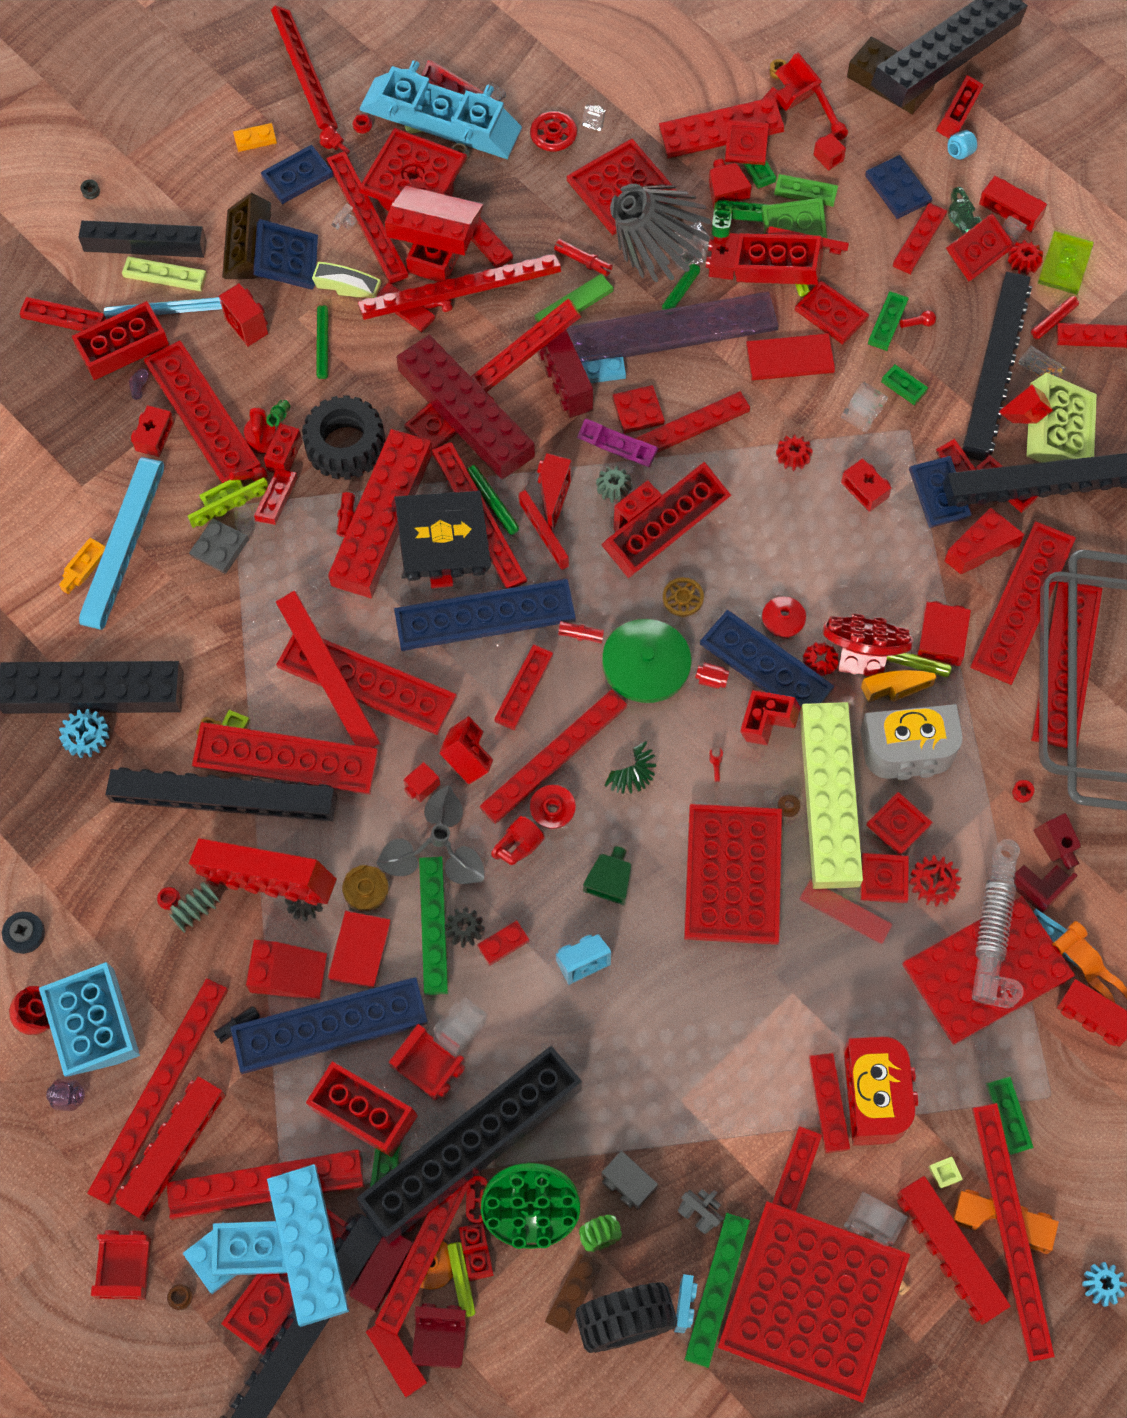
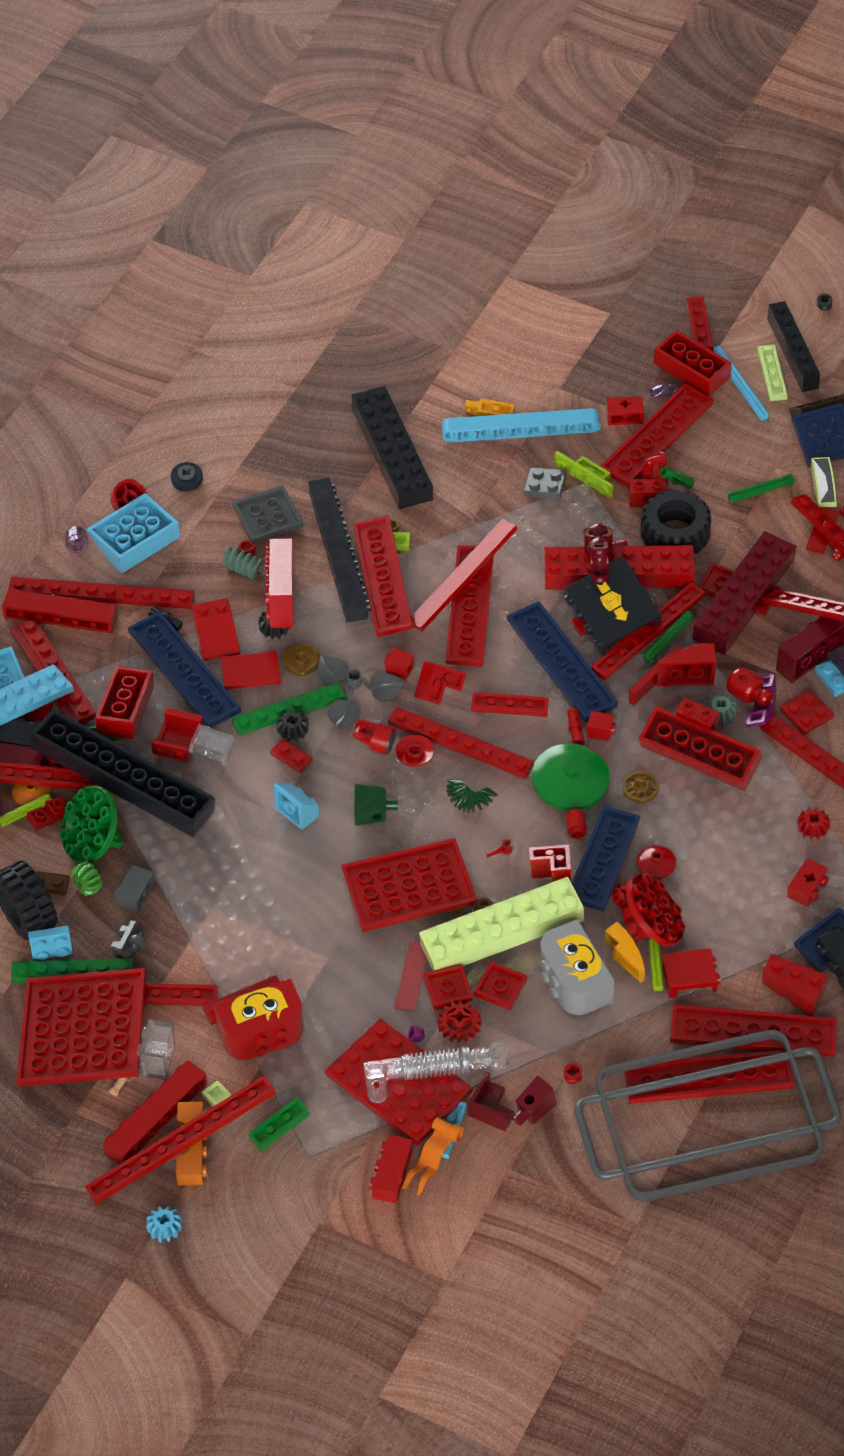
camera: 70 degrees right, 15 degrees down
medium azure gear [59,709,110,758] -> none
red brick [218,283,268,347] -> none
red bar [229,466,267,482] -> none
red plate [254,469,298,525] -> none
none -> dark grey plate [232,485,303,544]
none -> magenta hinge [408,1025,425,1042]
none -> dark red piece [583,523,614,583]
none -> red brick [587,711,617,742]
none -> red piece [726,667,773,706]

